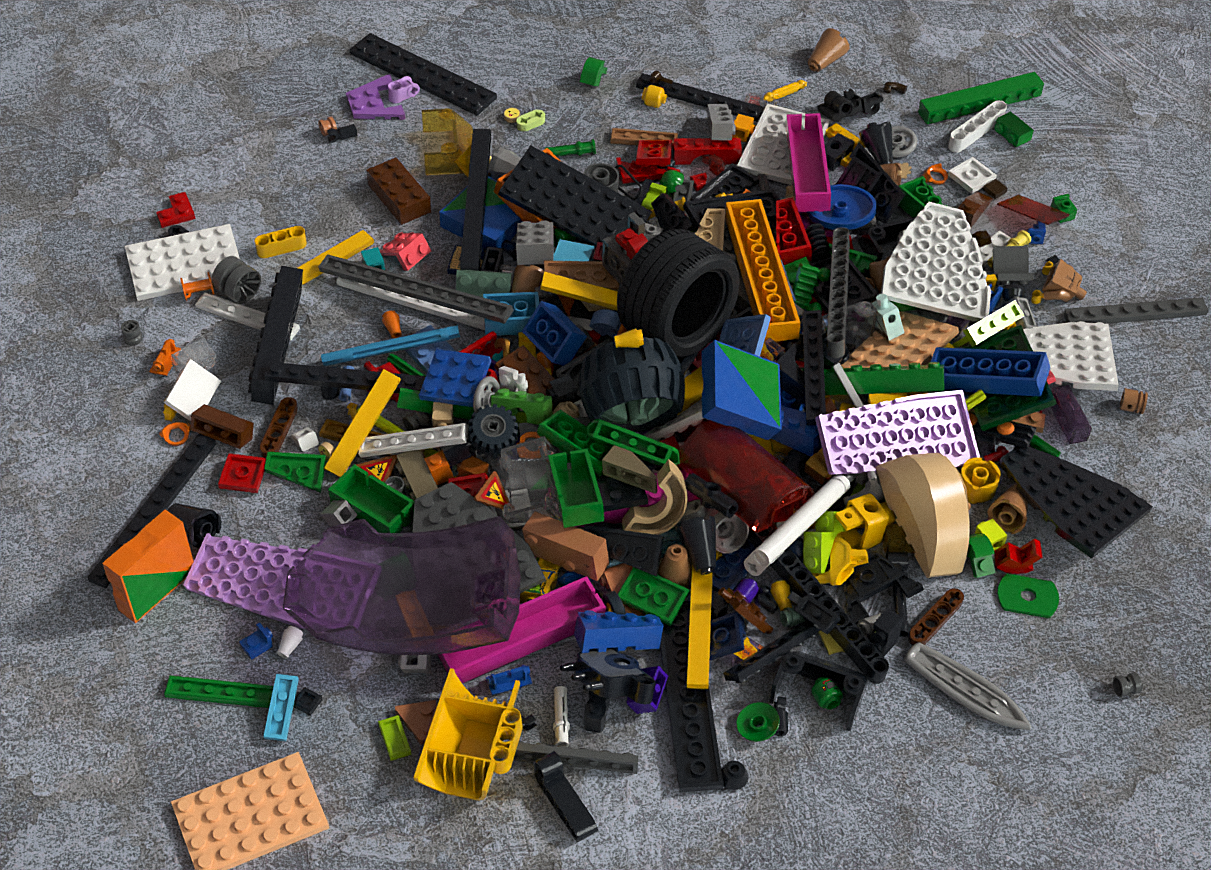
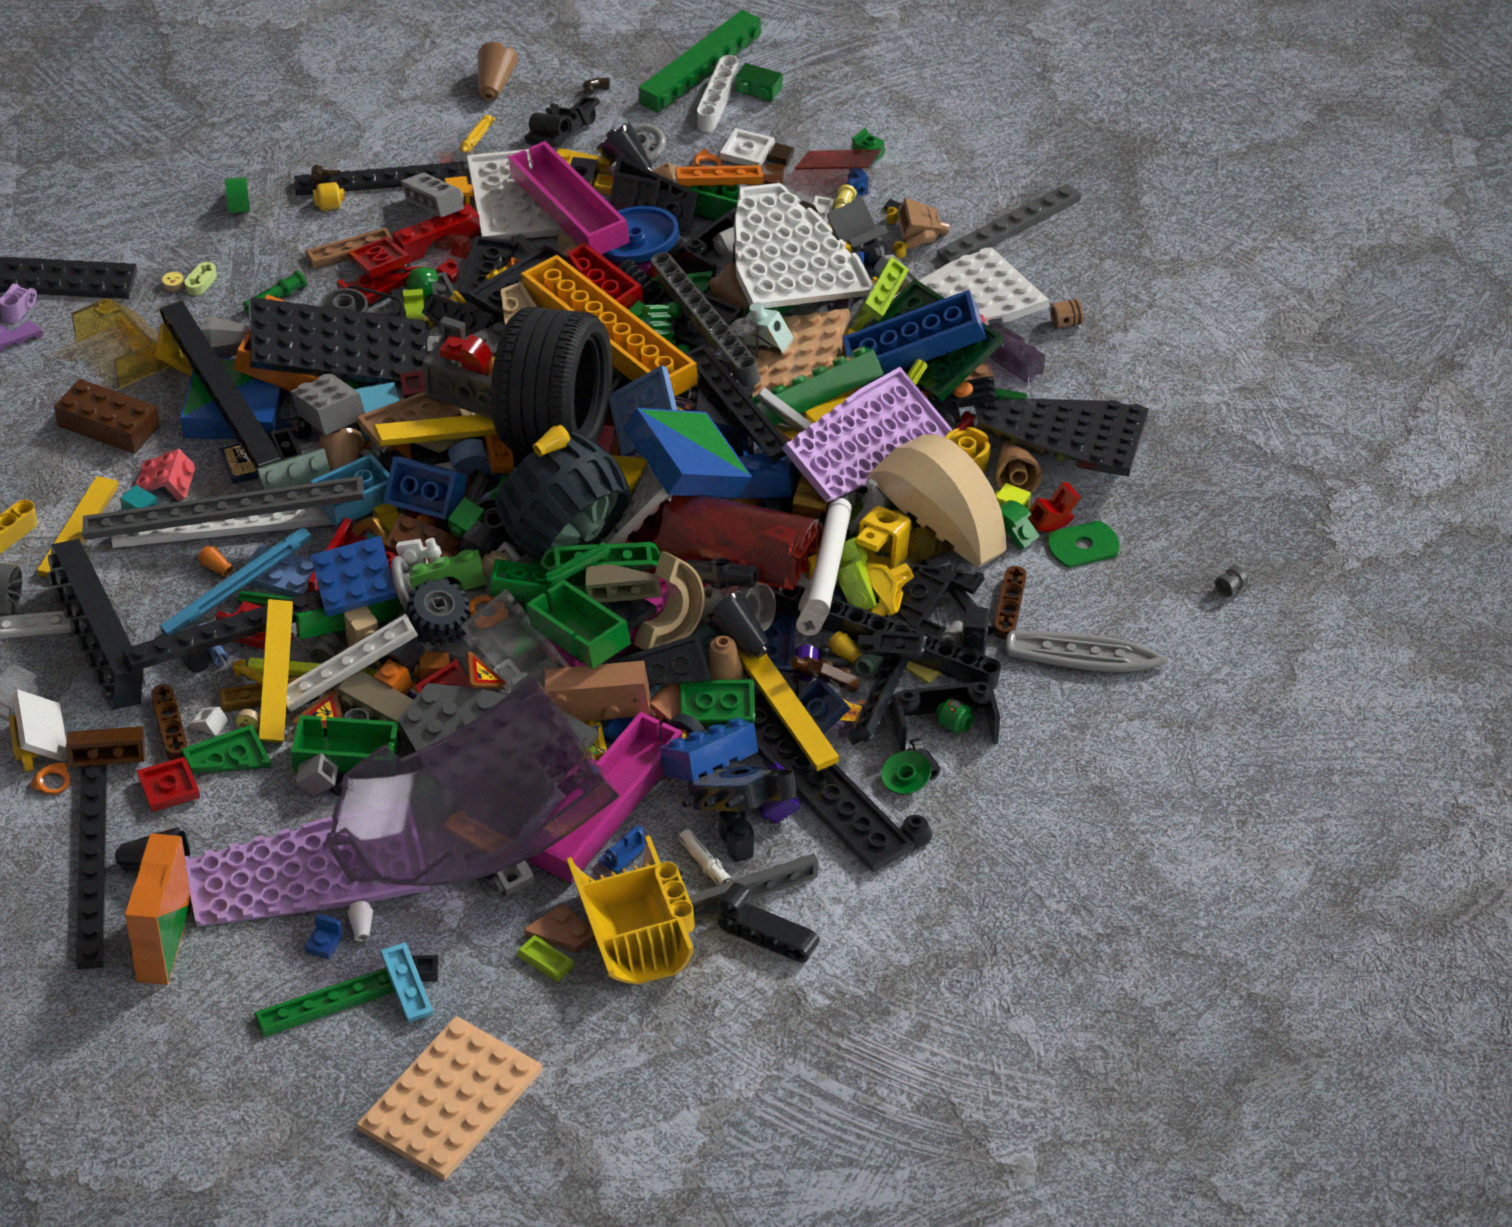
camera: 30 degrees left, 5 degrees down
none -> green brick [448,497,485,538]
none -> green axle [544,543,610,586]
none -> orange plate [675,165,763,187]

